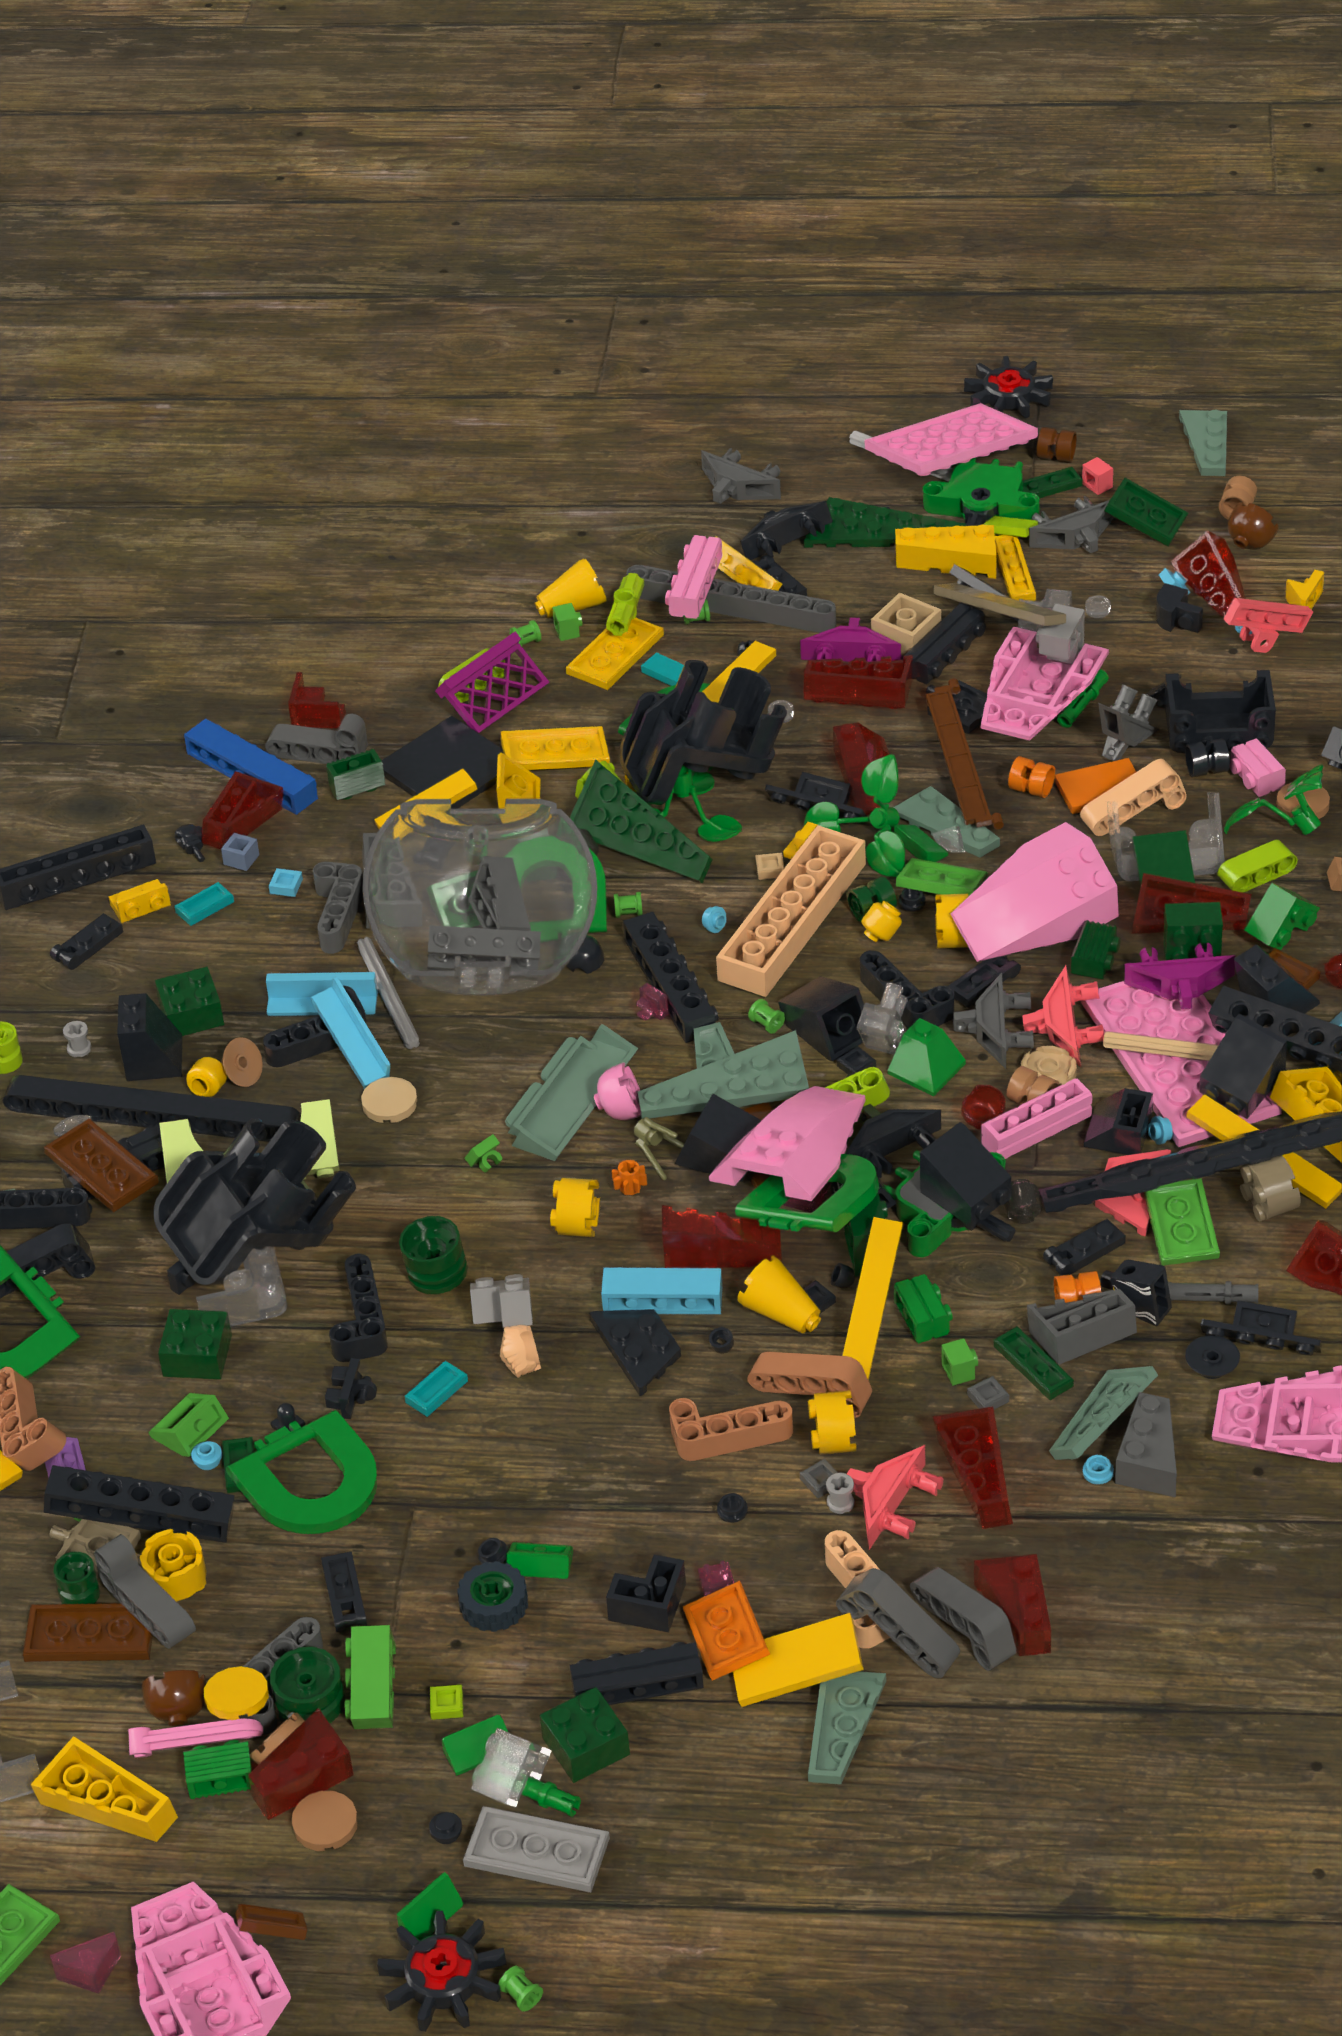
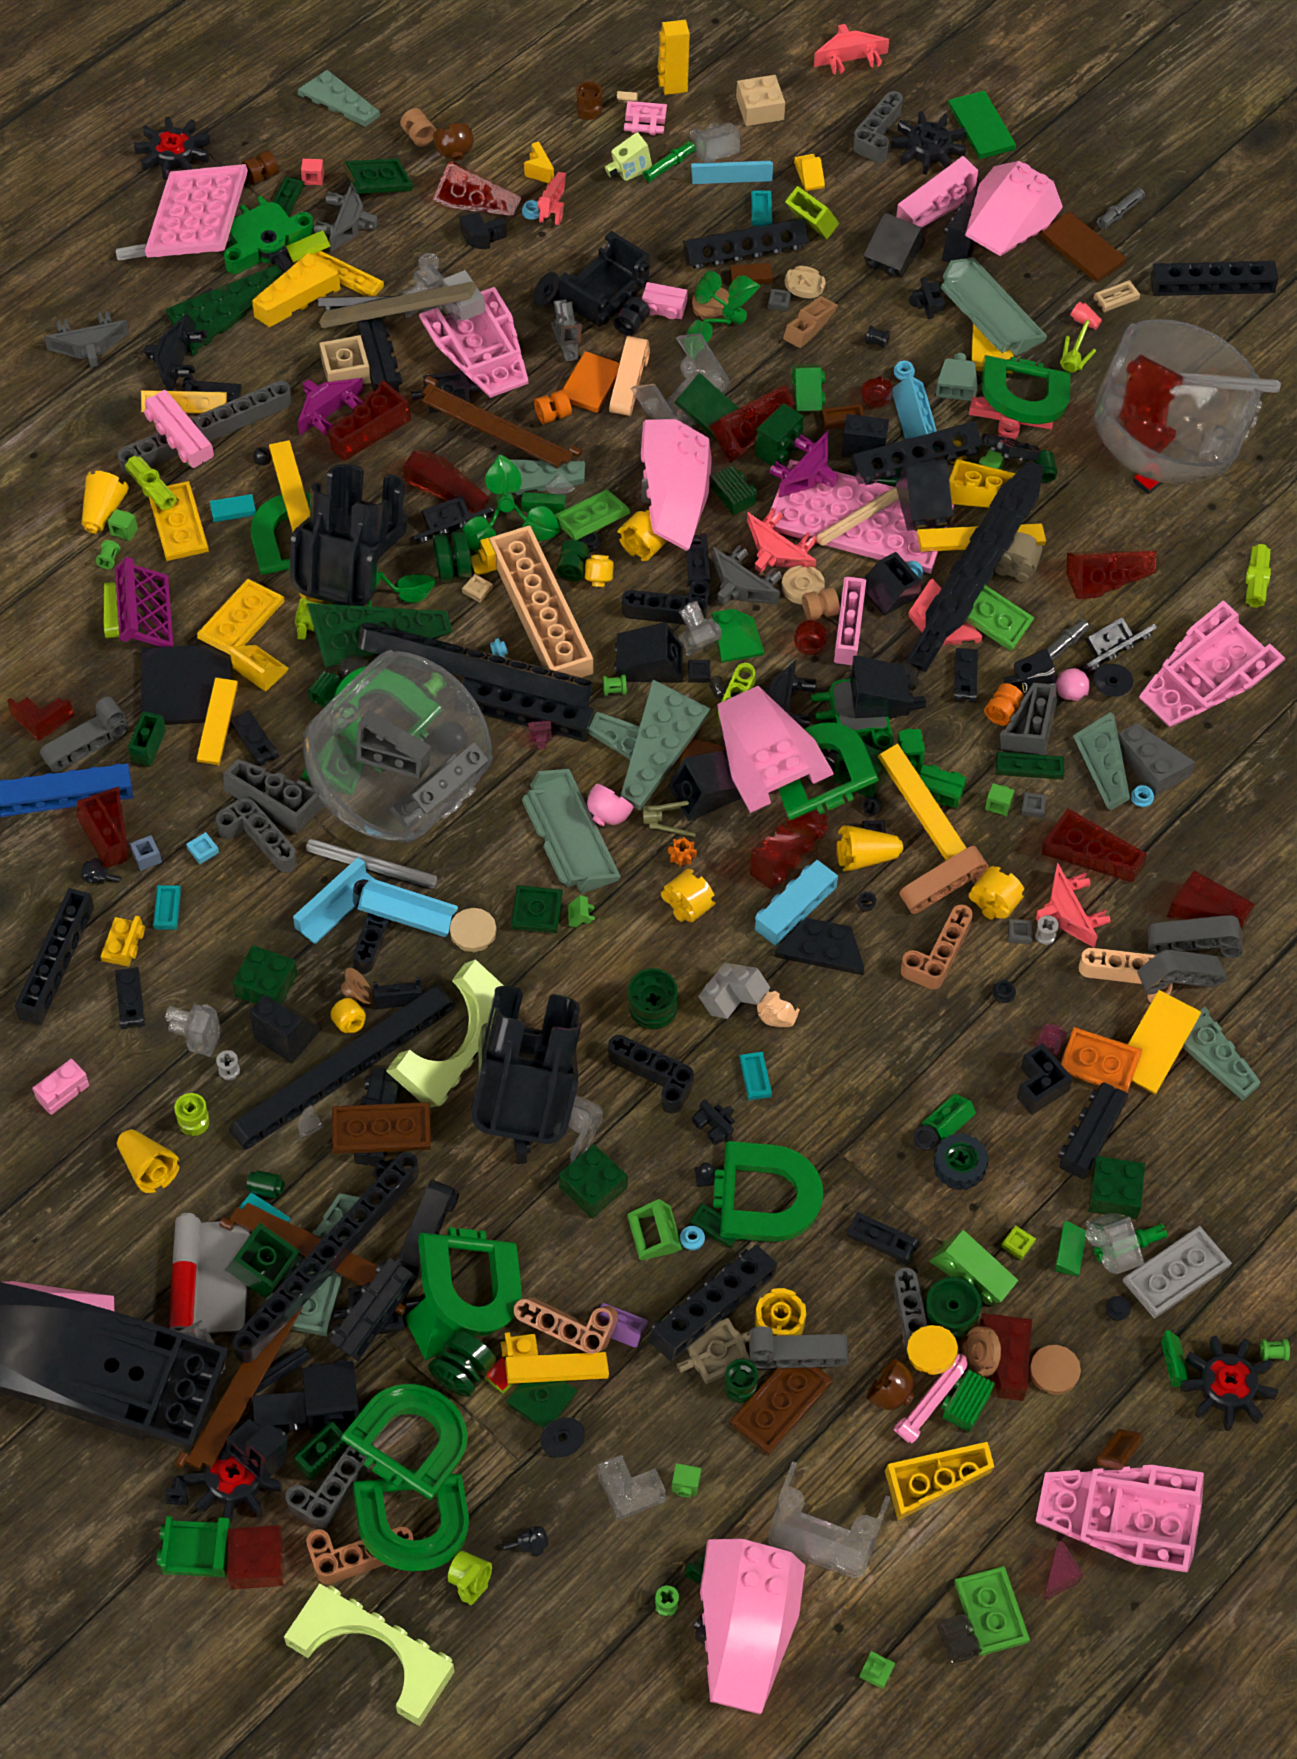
camera: 55 degrees left, 15 degrees up
medium azure plate [1159,568,1190,594] -> none
lime beam [1218,840,1298,894] -> none
none -> clear brick [165,1004,221,1057]
none -> black beam [357,623,593,707]
none -> black hinge [373,977,422,1010]
none -> dark green wheel [433,530,472,583]
none -> dark green plate [511,885,563,934]
none -> green brick [897,728,925,775]
none -> bright pink hair [1056,668,1090,701]

